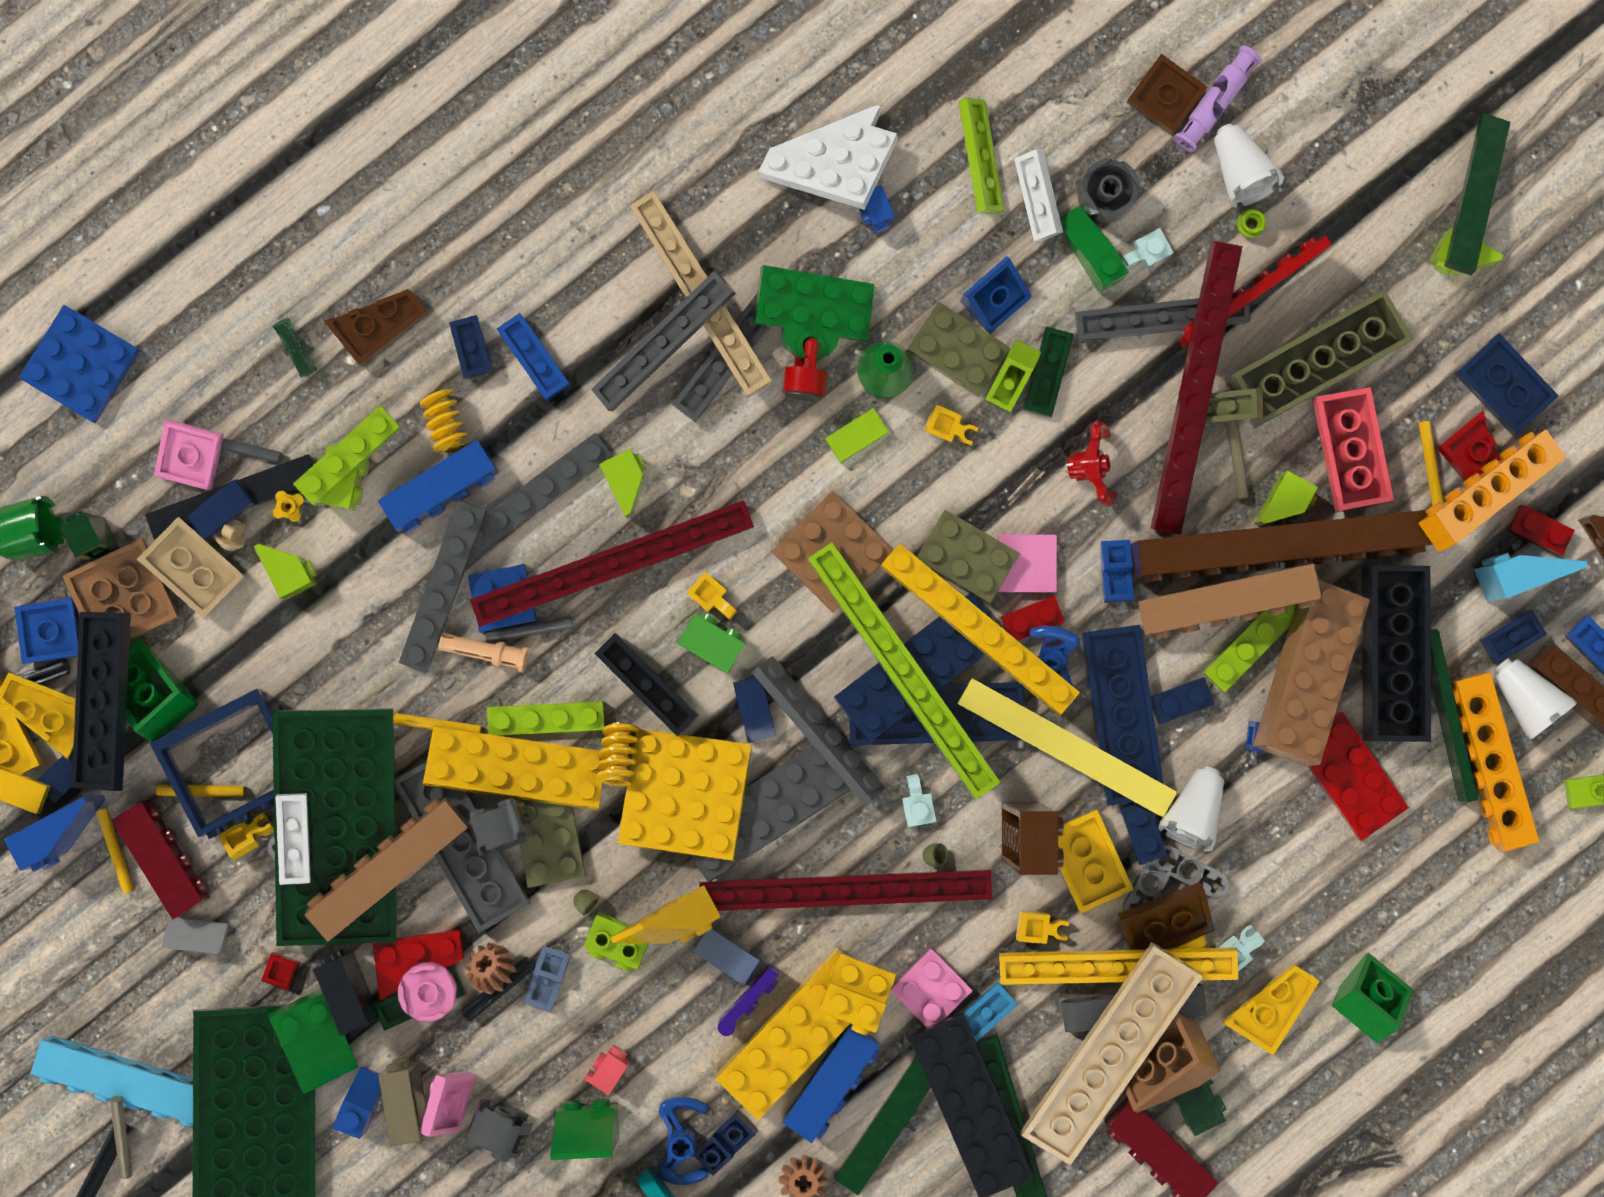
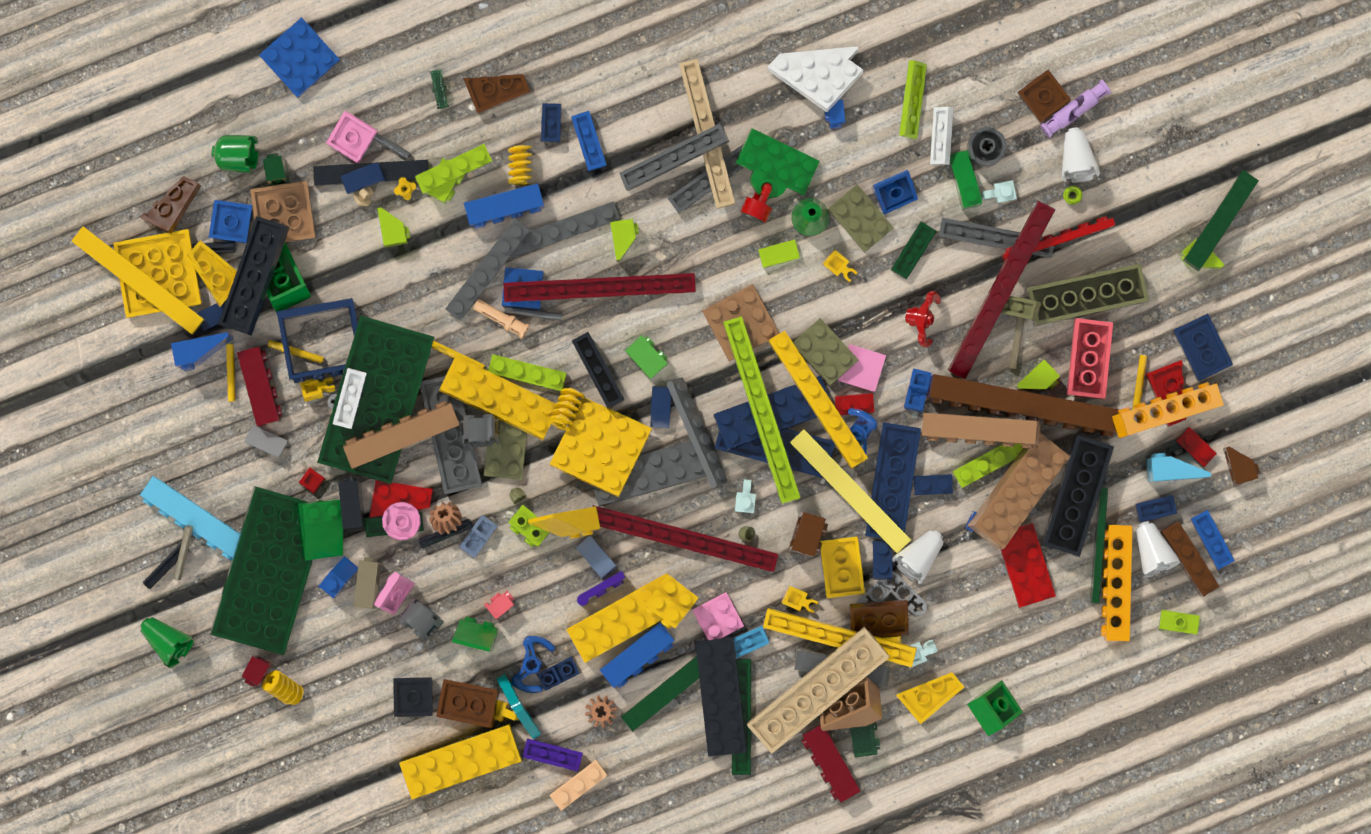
camera: 20 degrees right, 0 degrees up
tan plate [137,517,245,619] -> none
yellow plate [687,571,737,620] -> none
lime slope [985,339,1041,412] -> none

